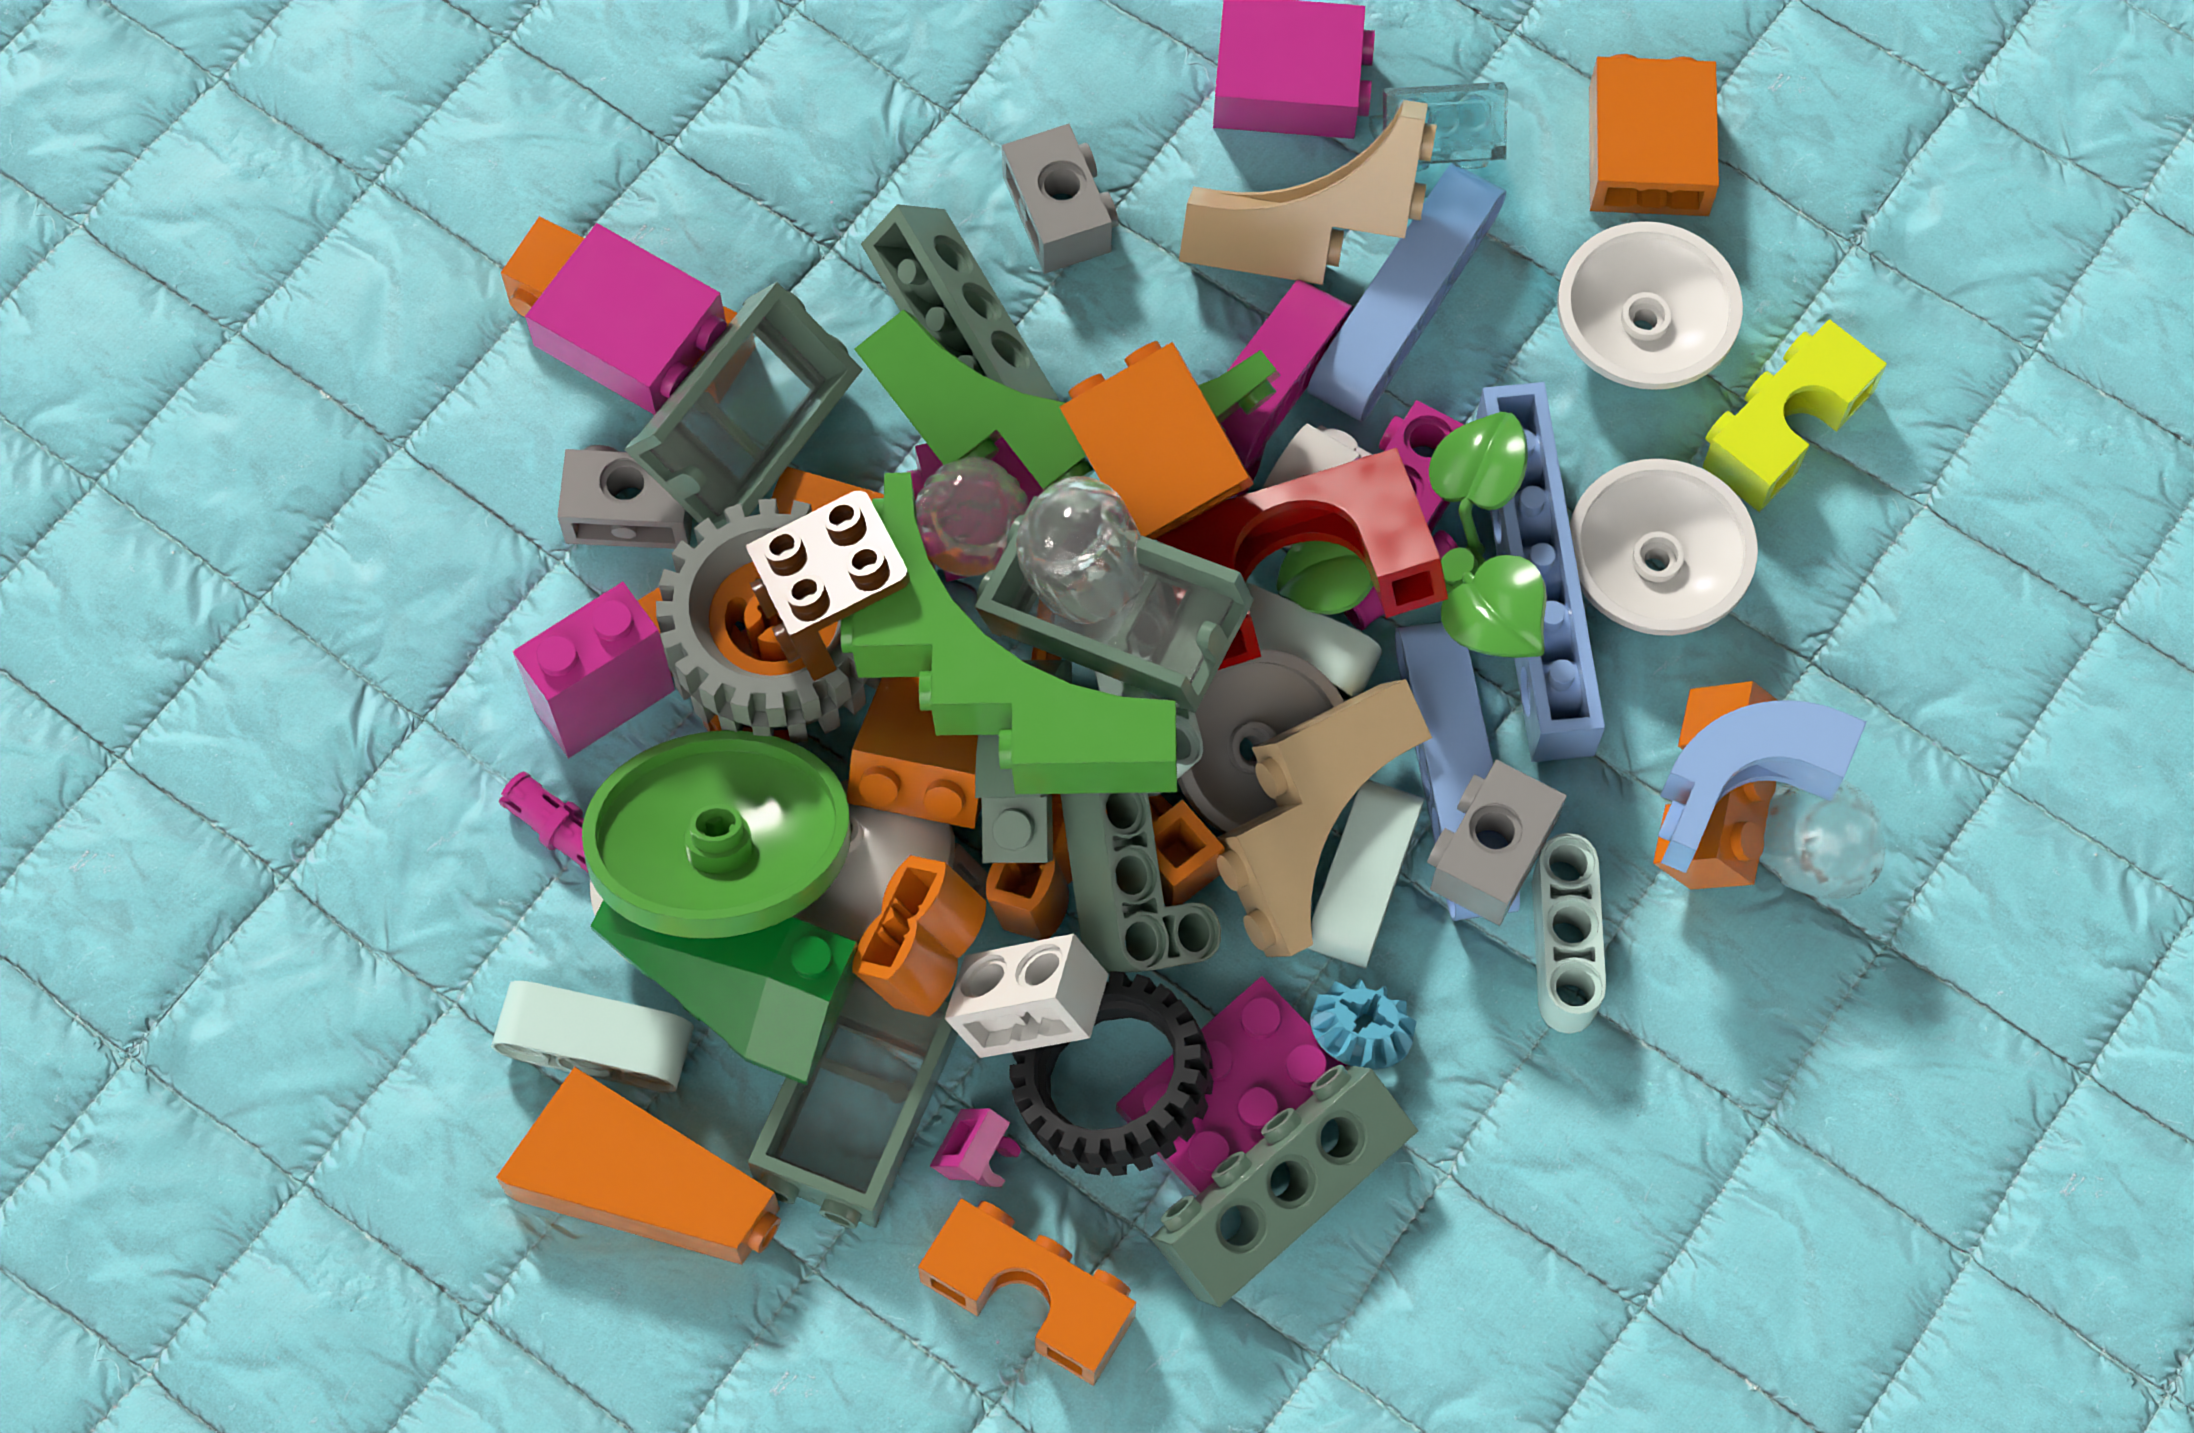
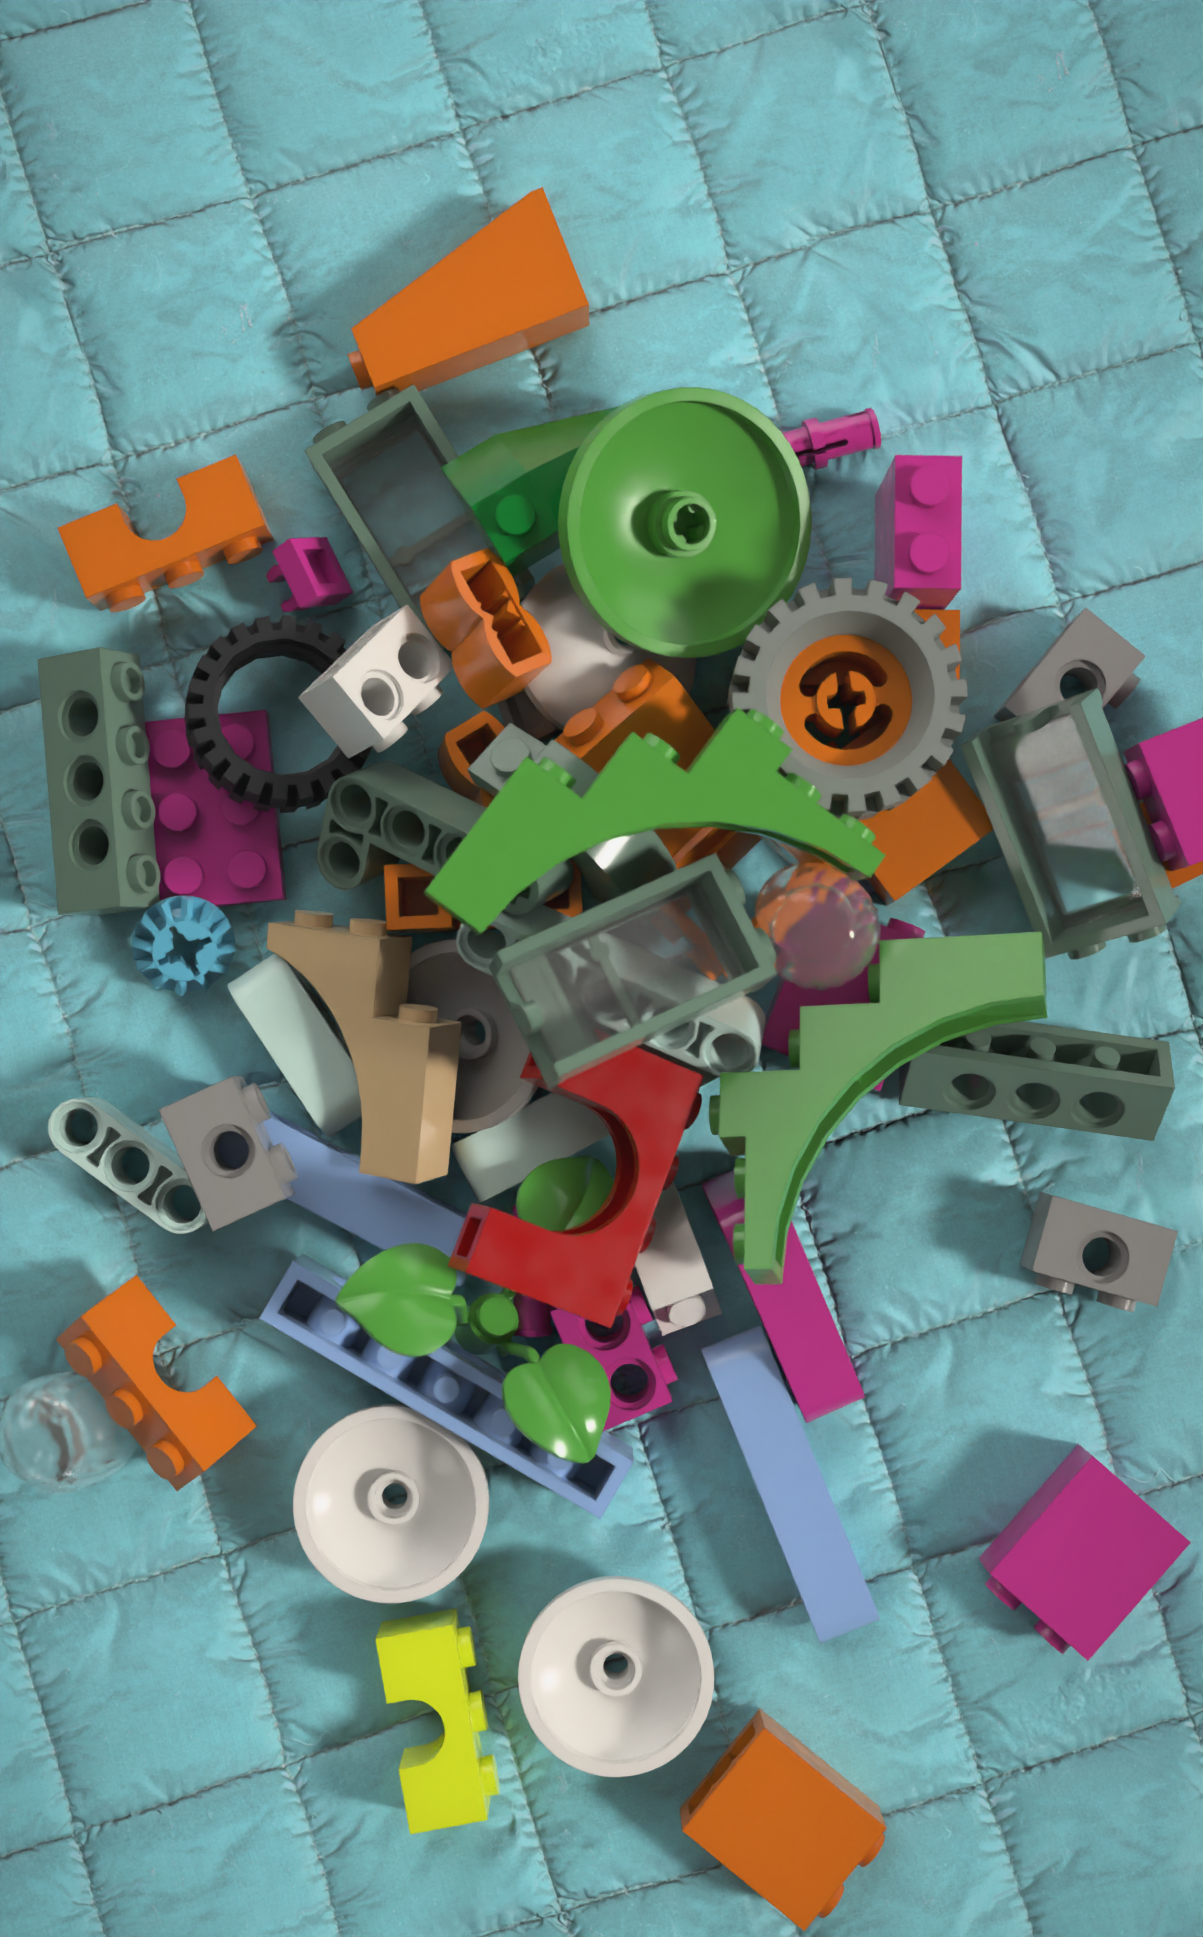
camera: 125 degrees right, 20 degrees up
light aqua beam [491,981,694,1092] -> none
bracket [745,491,910,681] -> none
clear piece [1016,476,1145,624] -> none
orange brick [1059,341,1254,540] -> none
tan arch [1179,100,1437,285] -> none
clear light blue bracket [1369,82,1508,172] -> none
light blue arch [1658,700,1867,873] -> none

